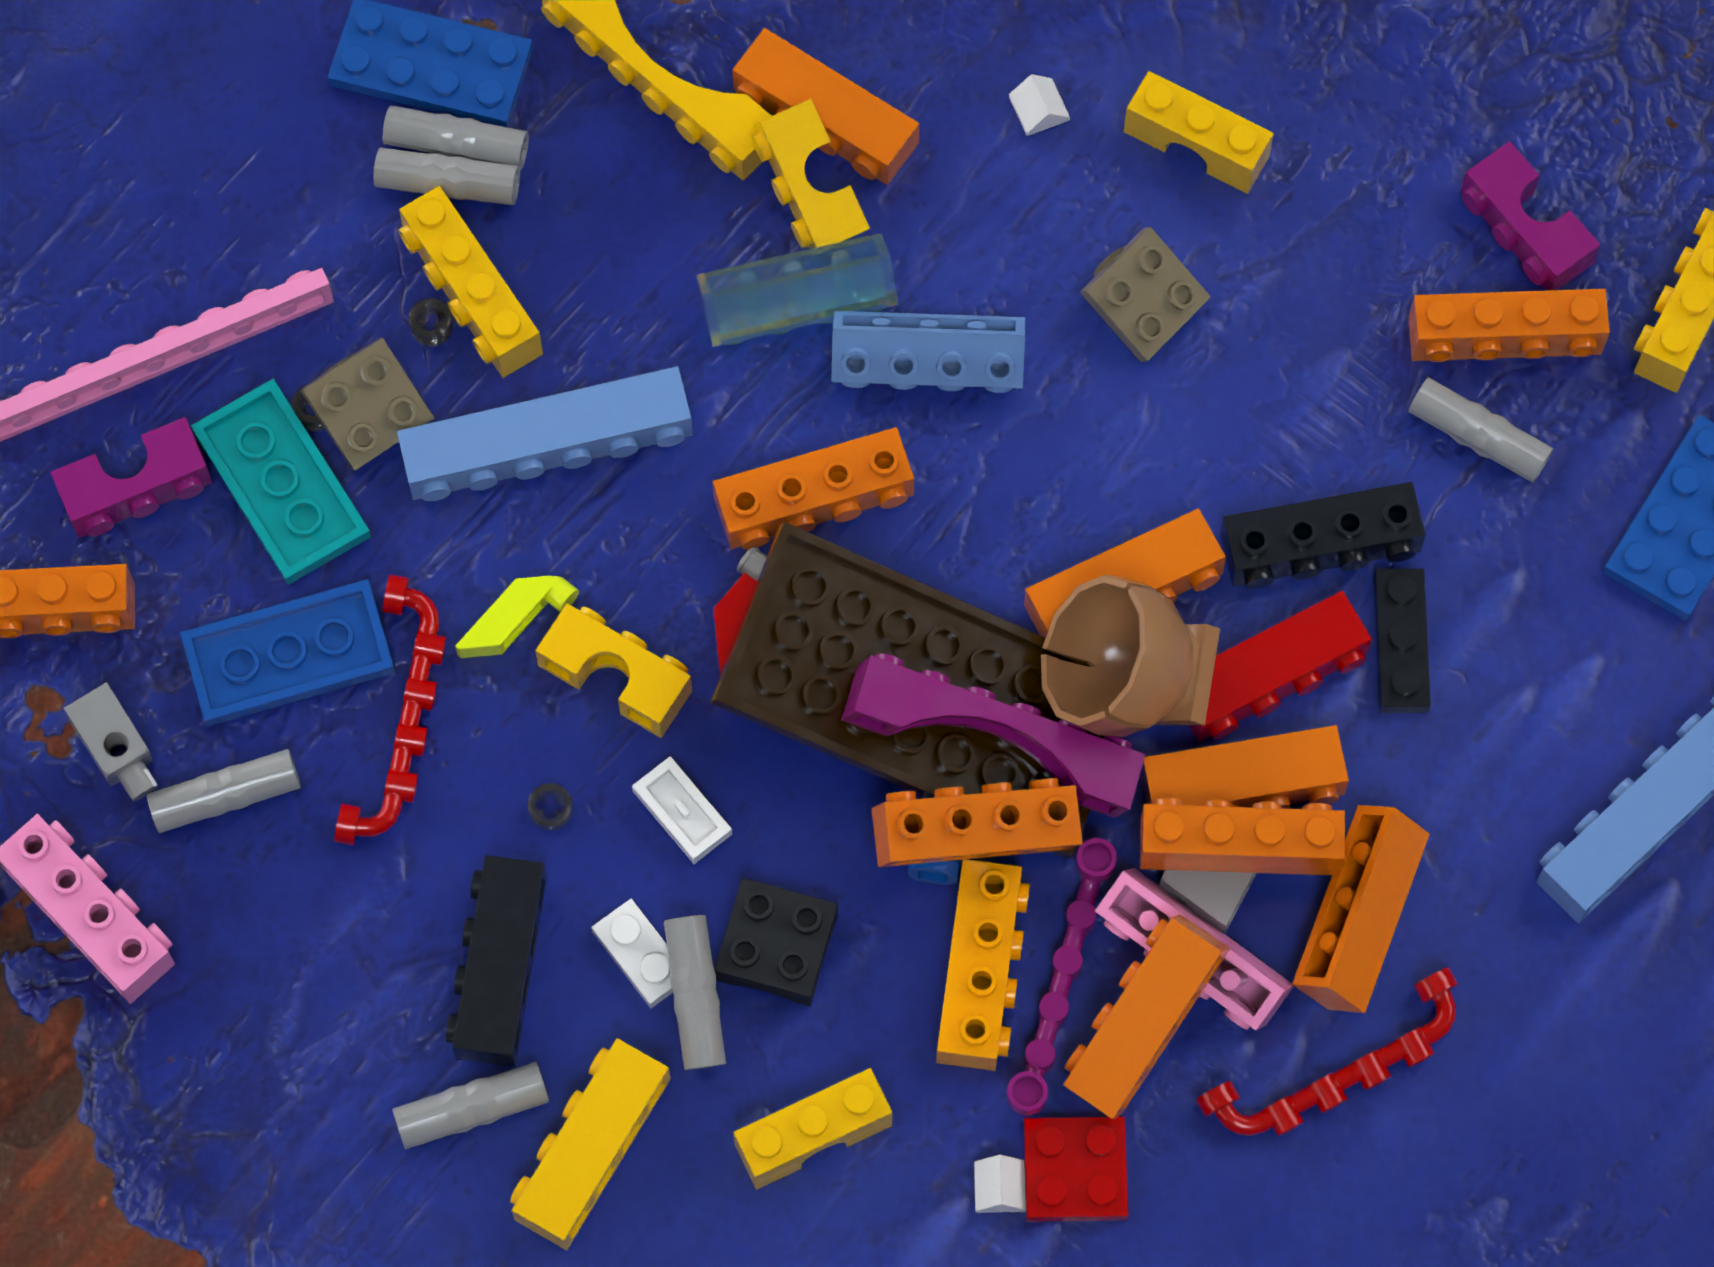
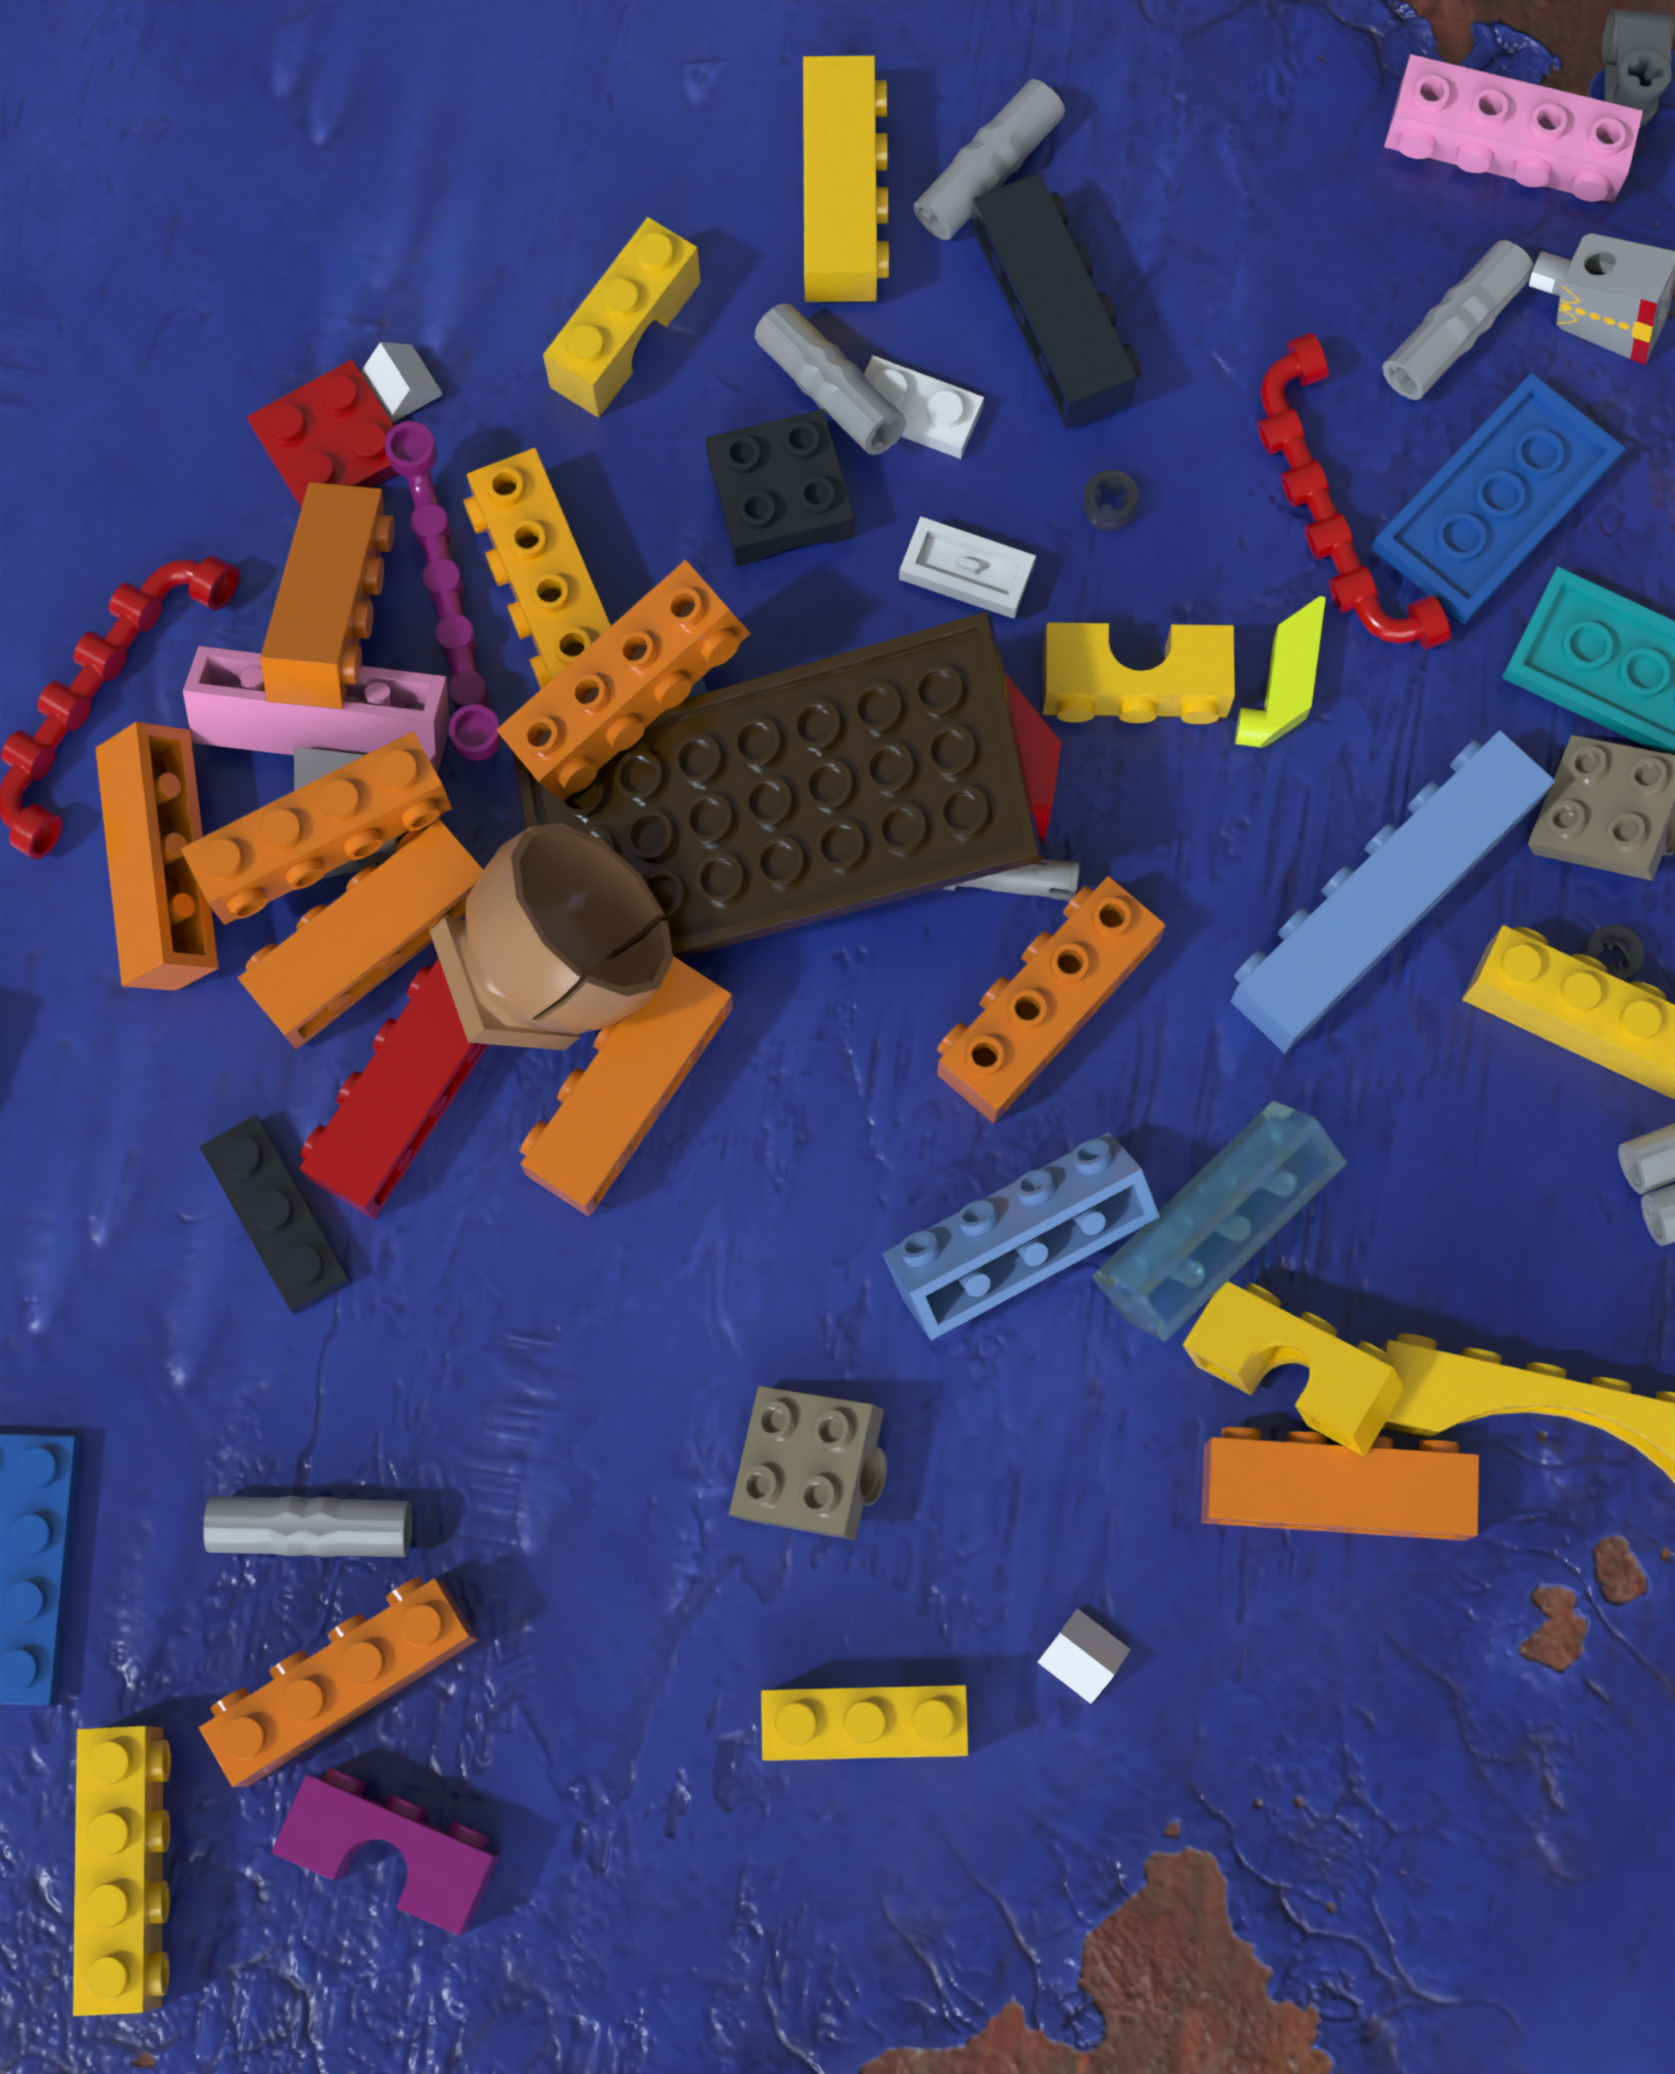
camera: 150 degrees right, 5 degrees up
magenta arch [841,653,1145,818] -> none
black brick [1220,482,1426,589] -> none

